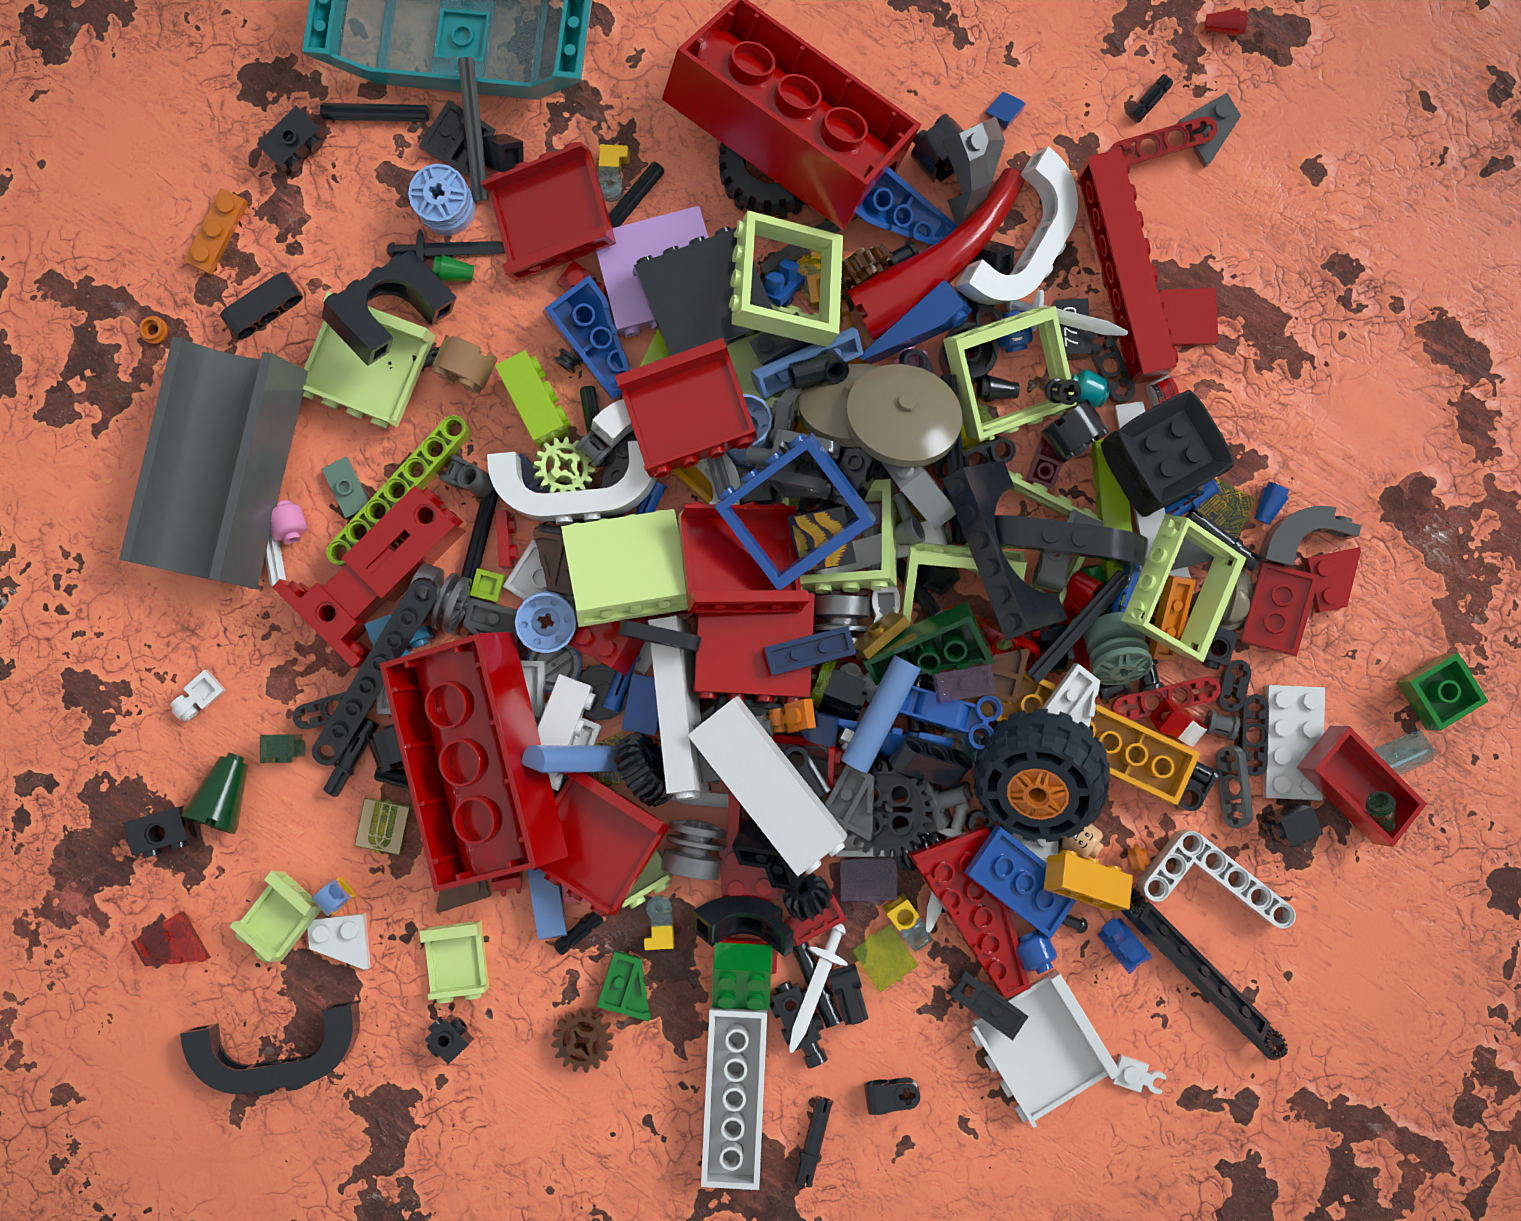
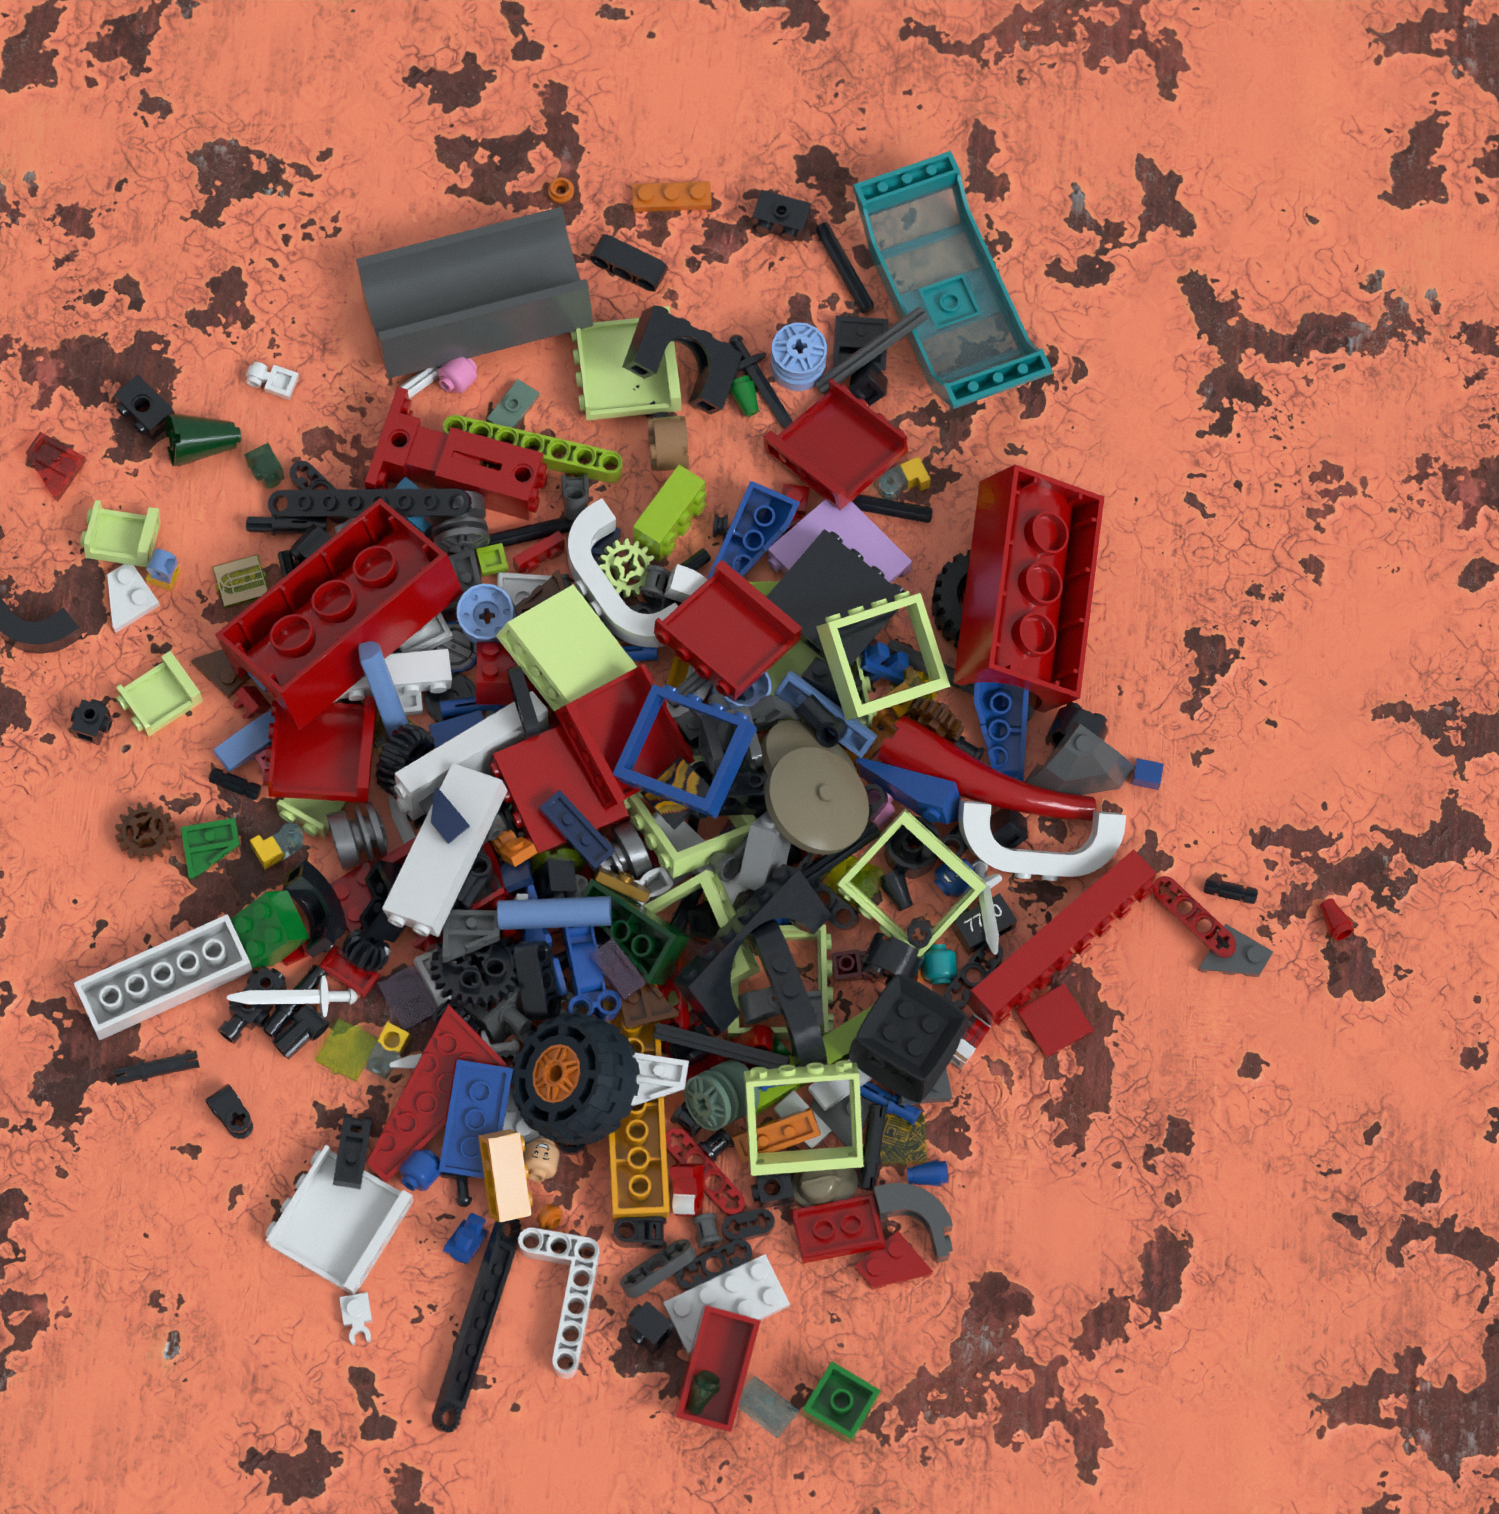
camera: 55 degrees right, 15 degrees down
none -> dark blue slope [431,787,470,844]

